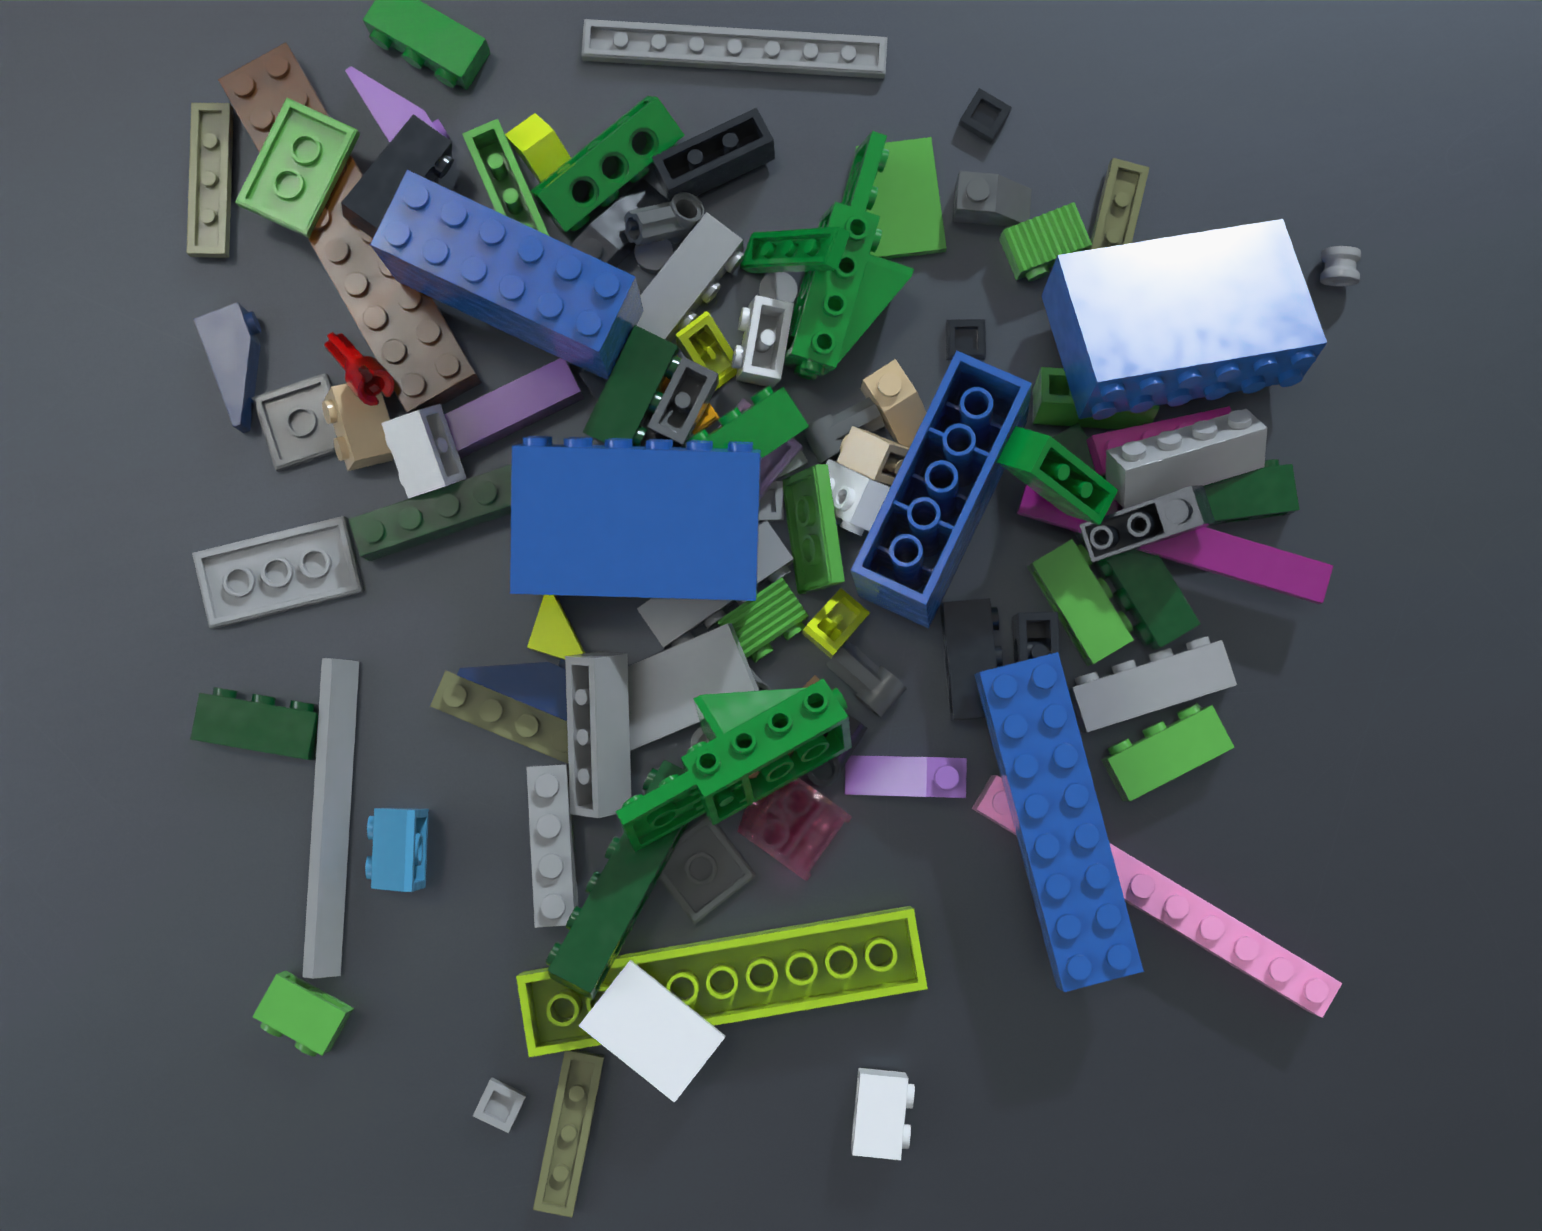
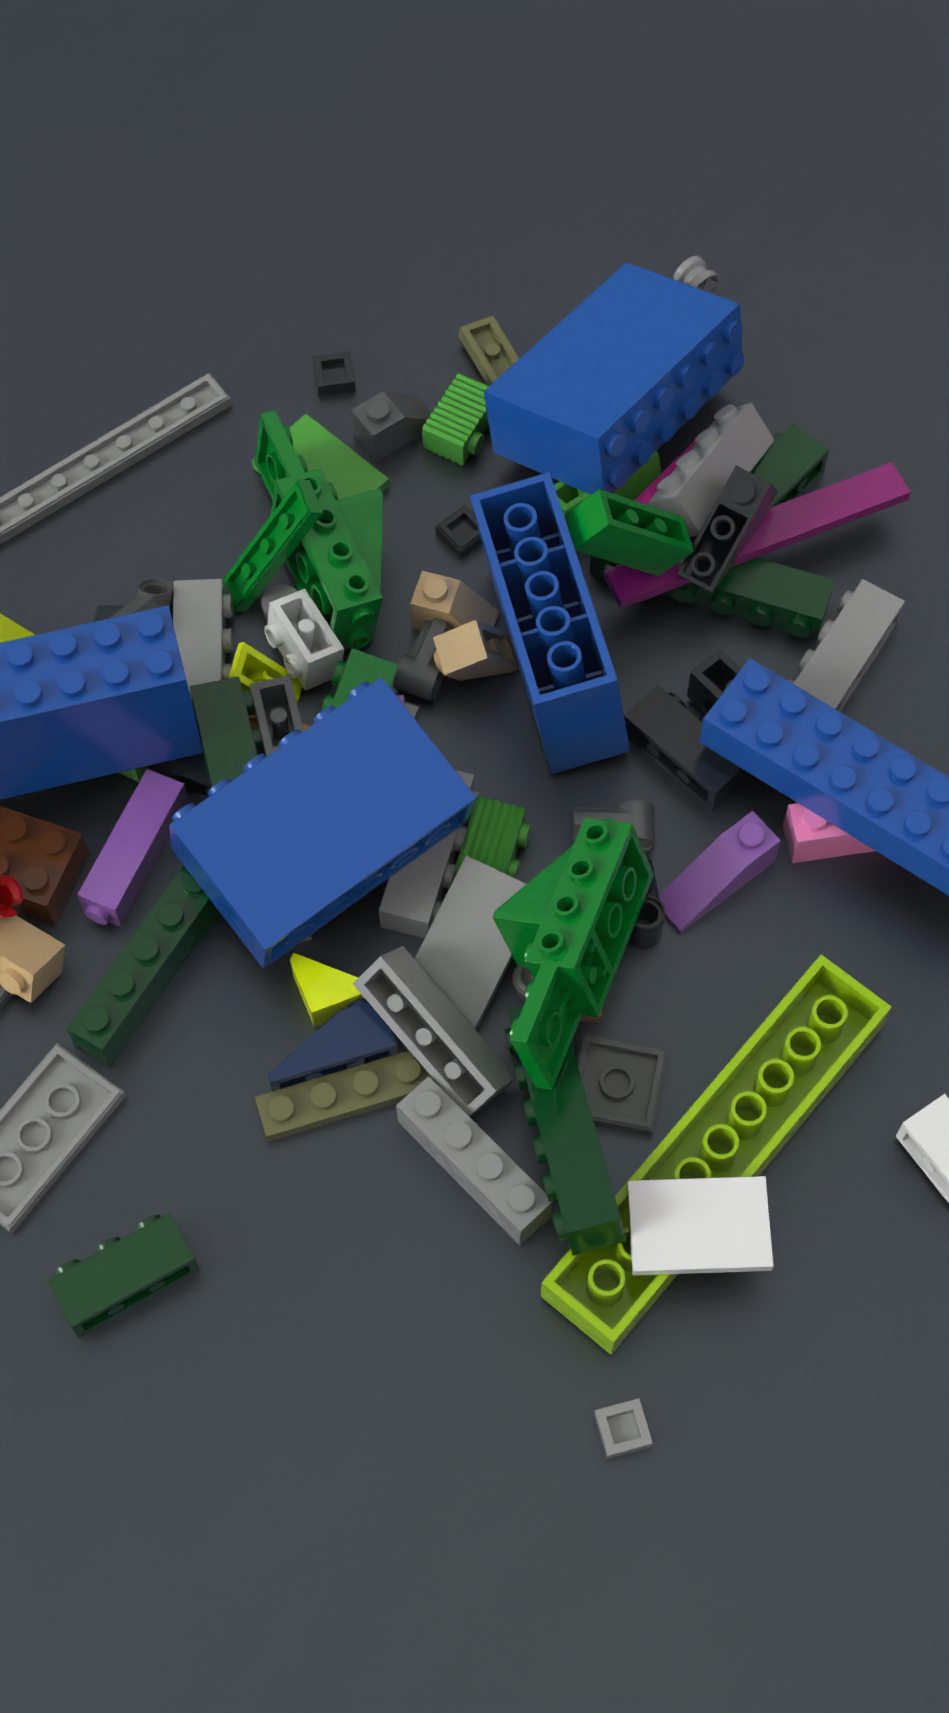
camera: 35 degrees left, 20 degrees down
bright green brick [252,970,354,1057] -> none
light grey tile [302,658,359,979] -> none
dark azure slope [365,808,429,892] -> none
white brick [381,404,467,498] -> none
green brick [530,95,685,232] -> none
olive plate [533,1050,605,1218] -> none
black brick [652,107,775,202] -> none
clear pink slope [738,778,852,881] -> none
bright green tile [782,464,845,594] -> none
neon yellow slope [802,588,870,658] -> none
white brick [826,459,890,536] -> none
bright green brick [1027,539,1134,666] -> none
bright green brick [1101,702,1235,802] -> none

